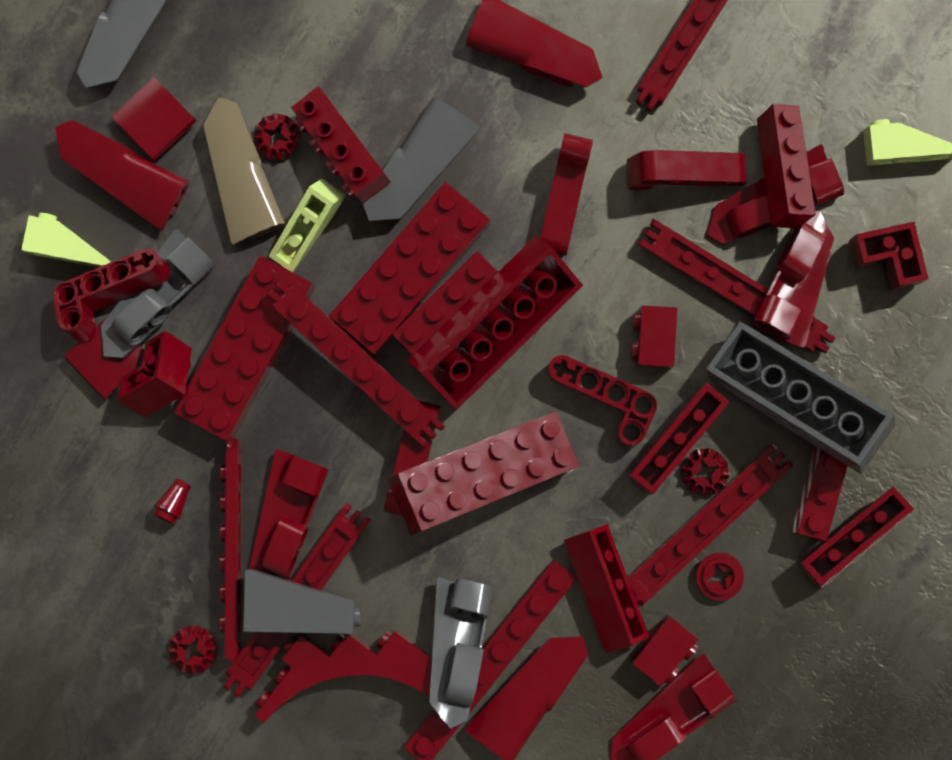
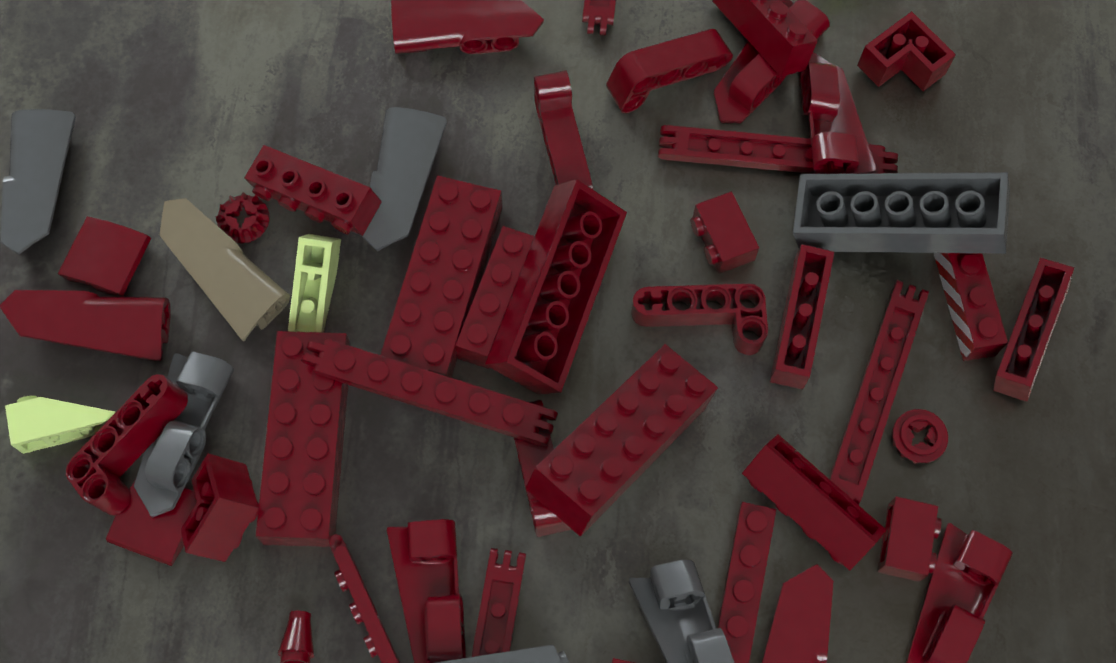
camera: 25 degrees left, 15 degrees down
dark red gear [681,448,729,496] -> none

